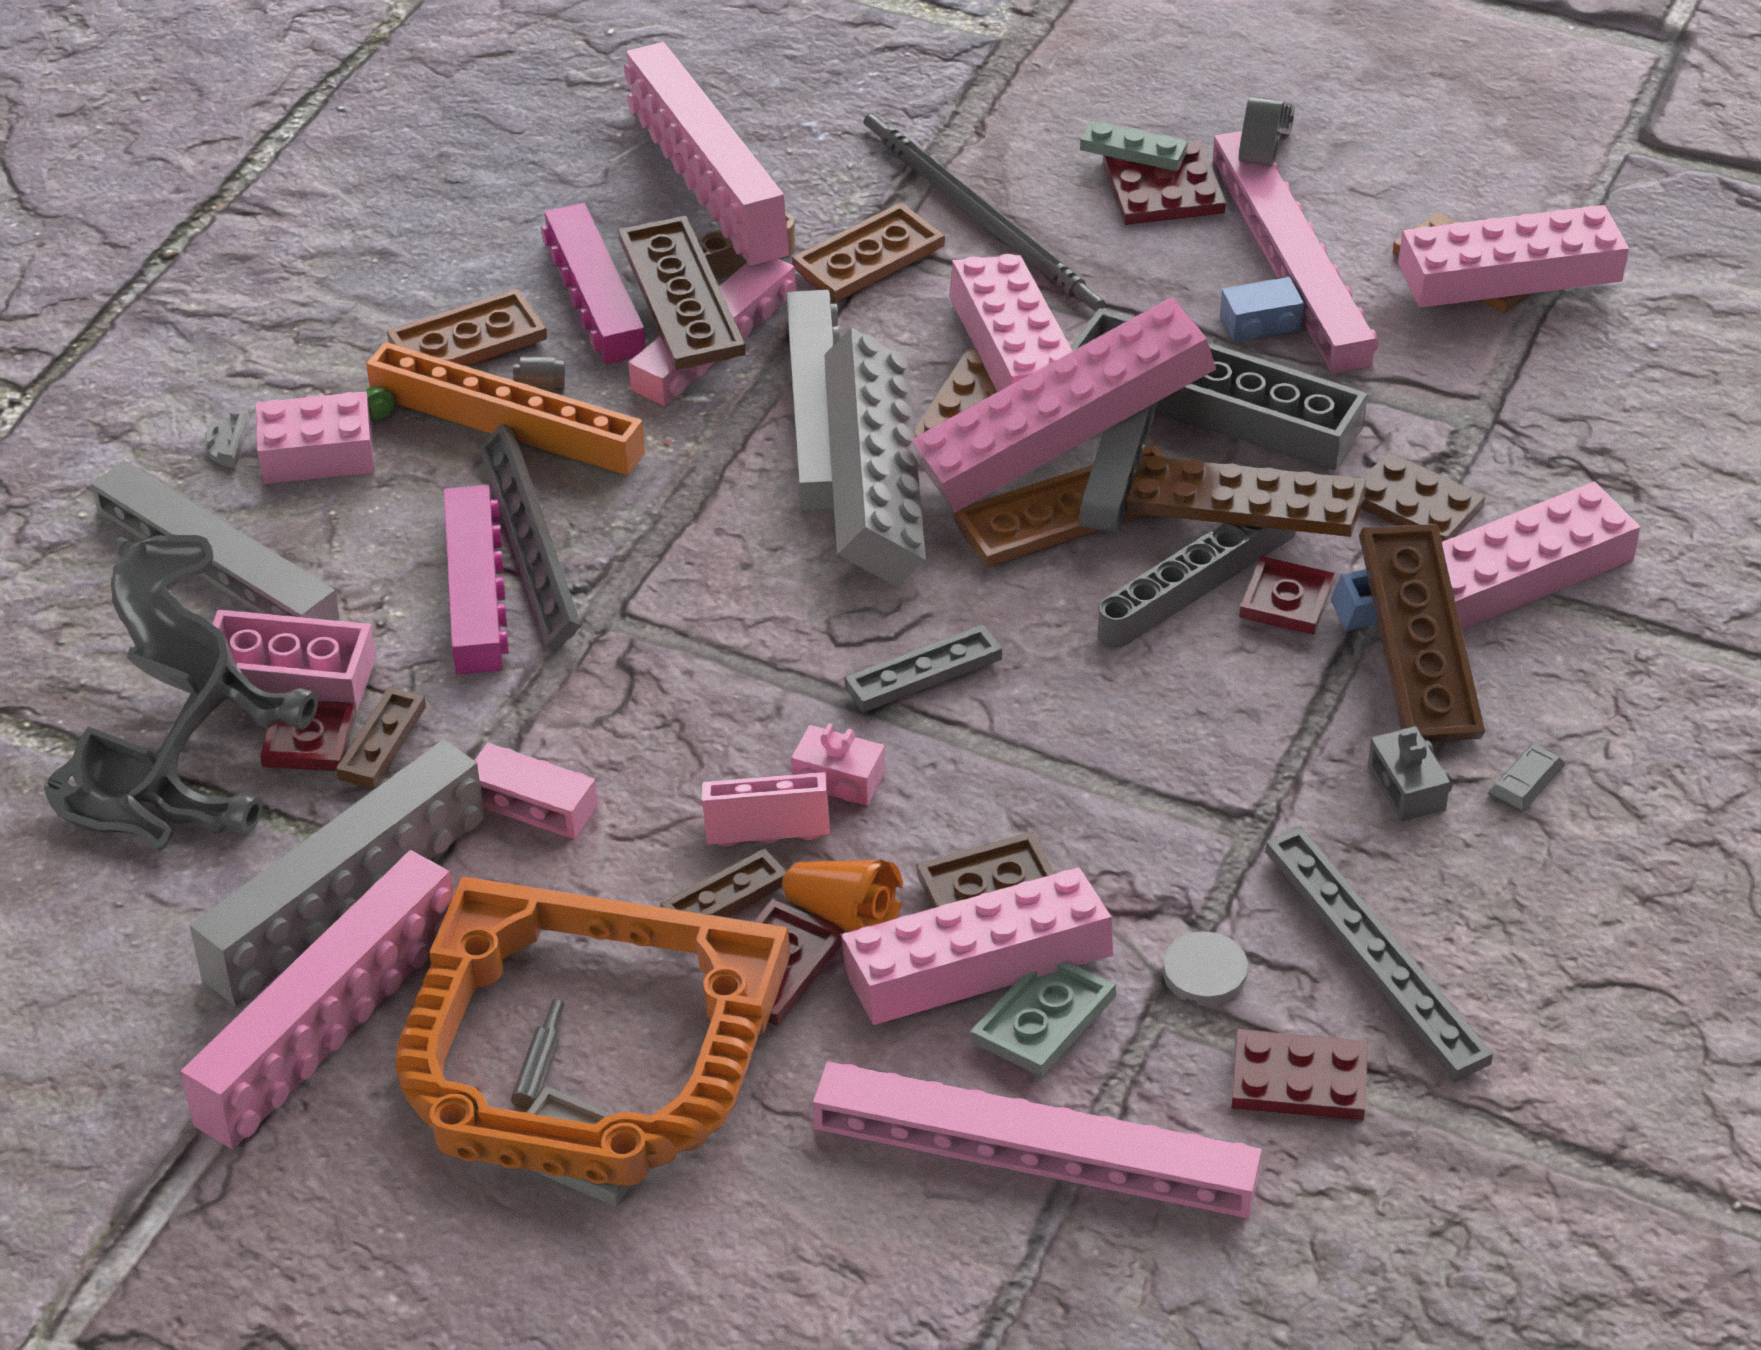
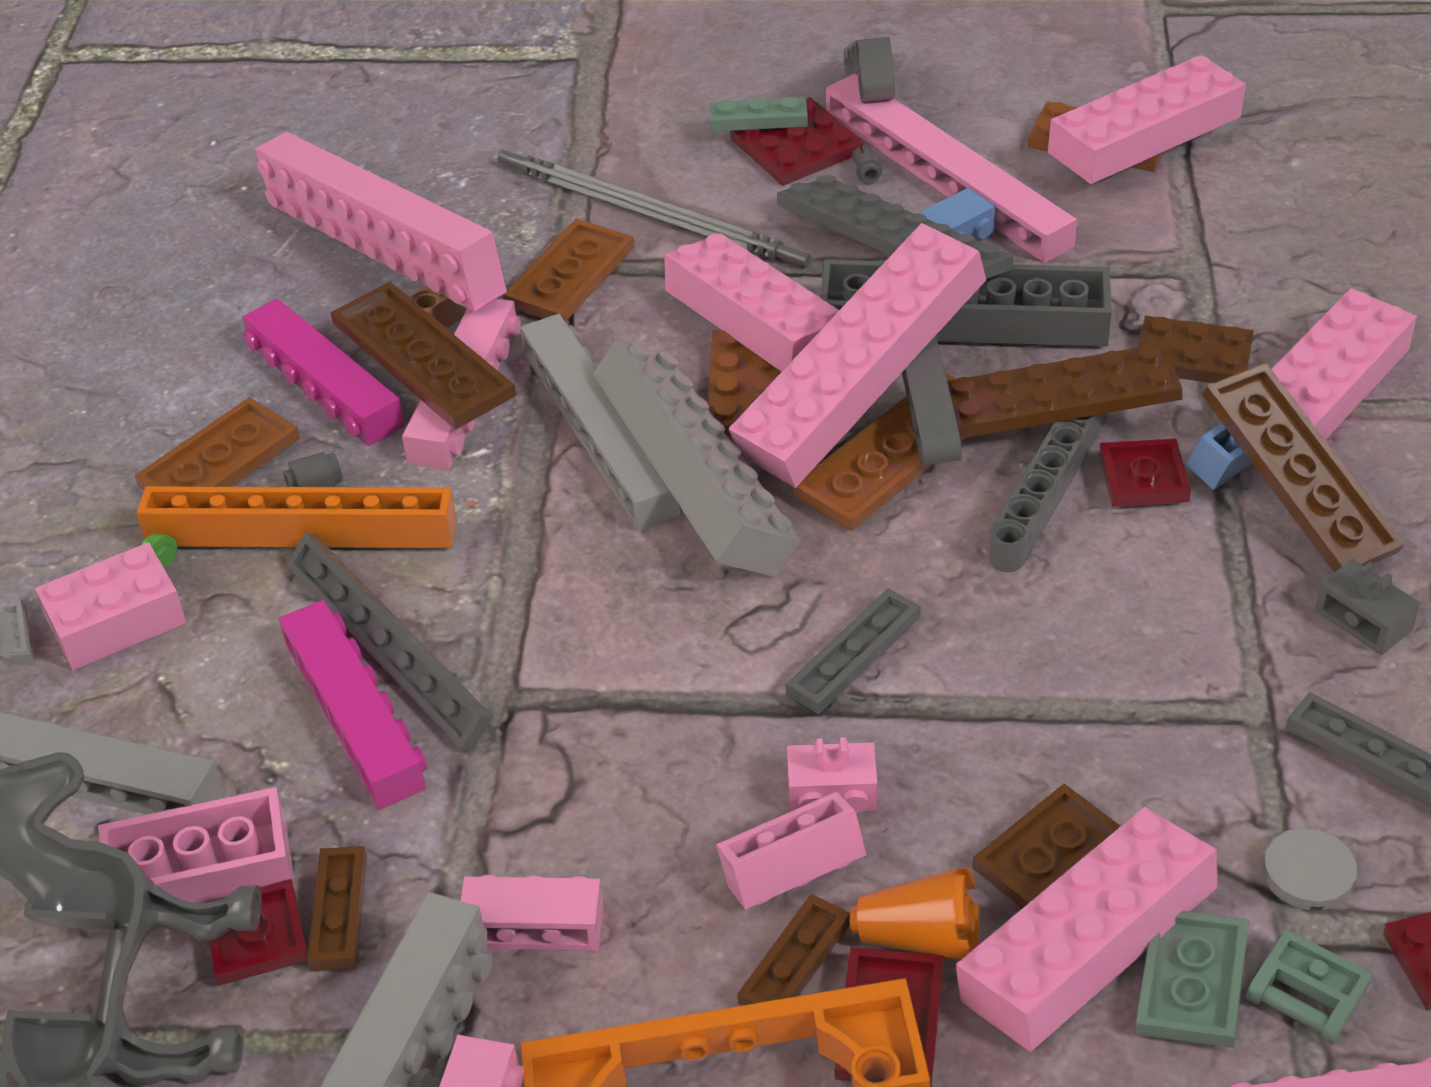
camera: 20 degrees left, 0 degrees up
none -> dark grey plate [777,175,1014,279]
none -> dark grey pin [852,145,882,183]
none -> sand green plate [1246,929,1374,1045]

